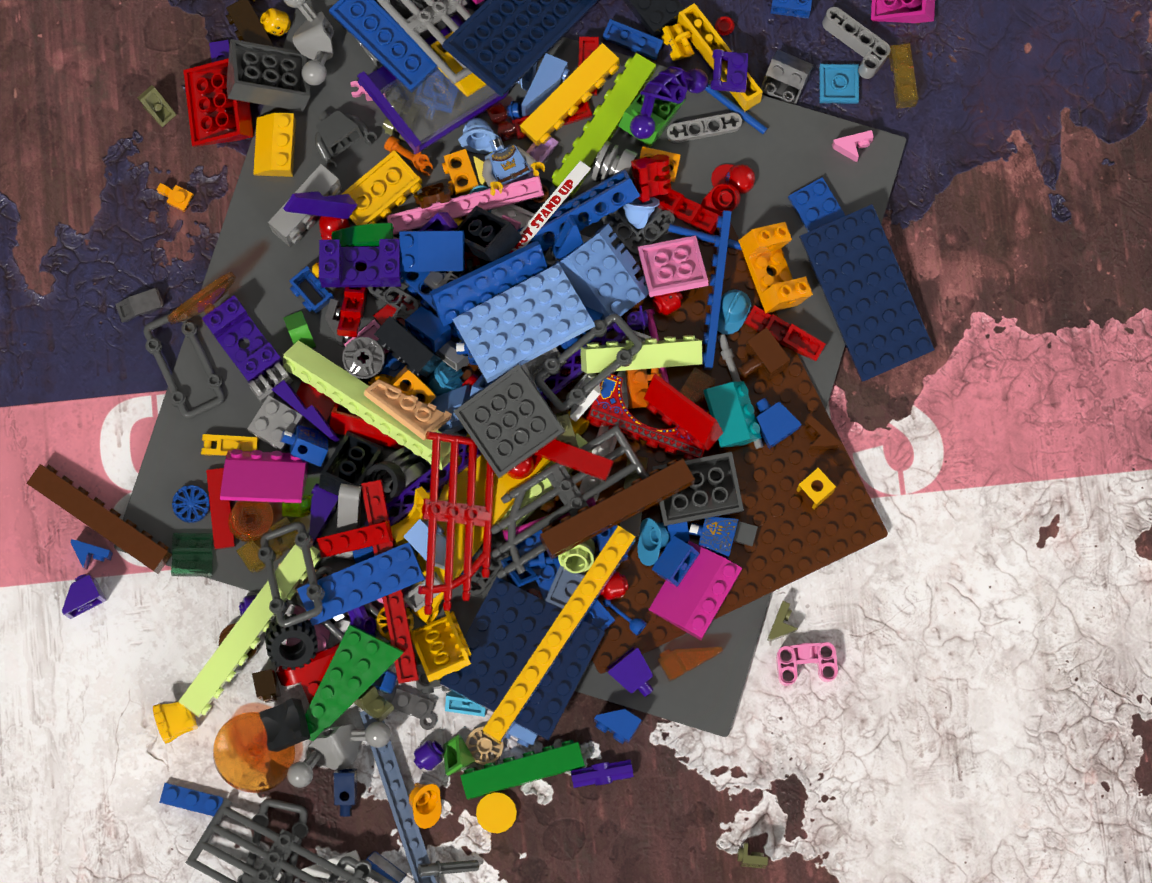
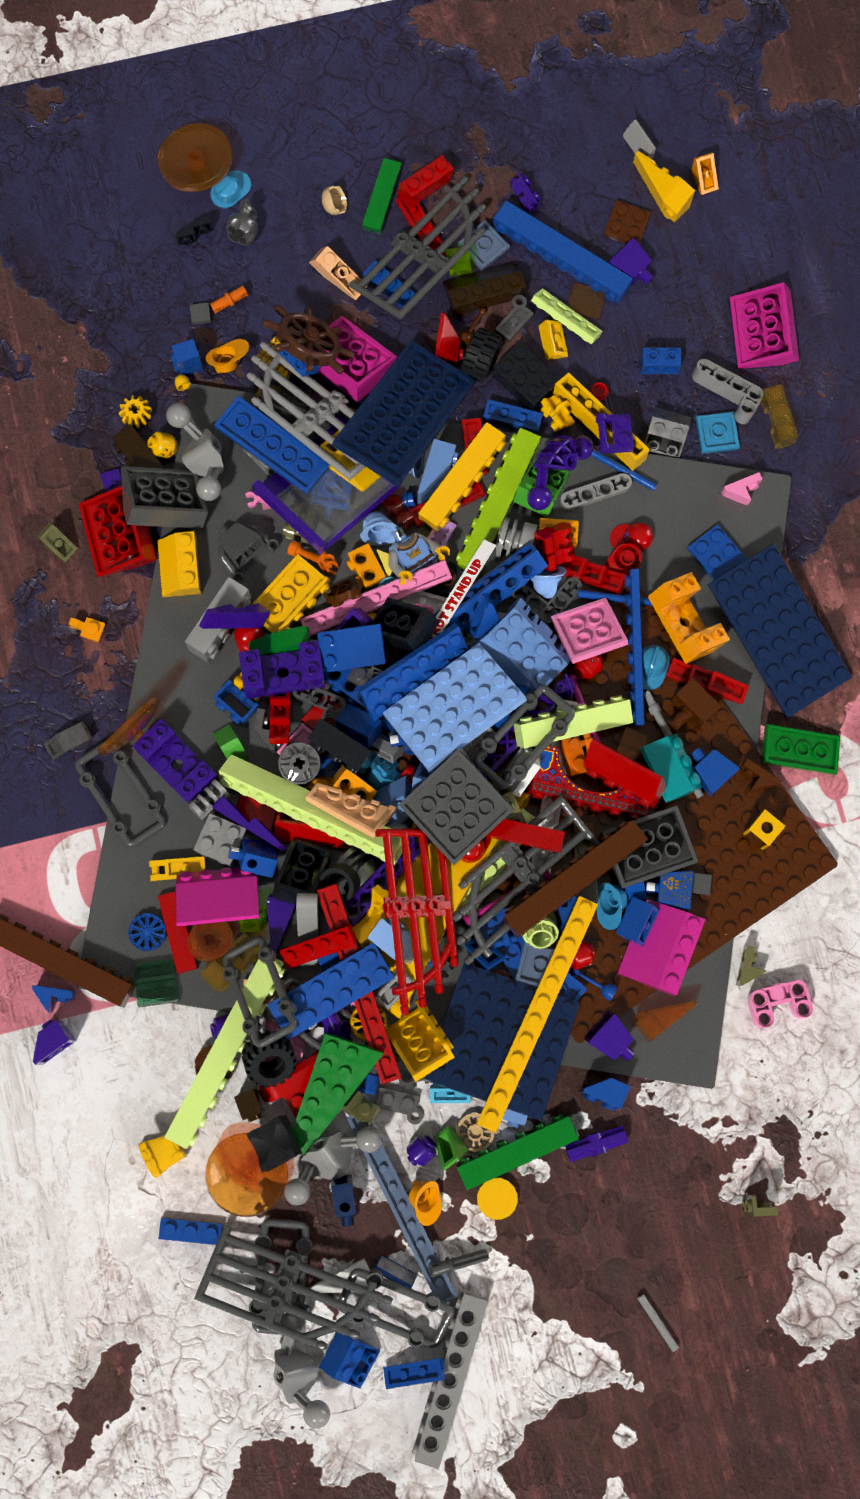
camera: 15 degrees left, 0 degrees up
none -> green tile [762,724,840,775]

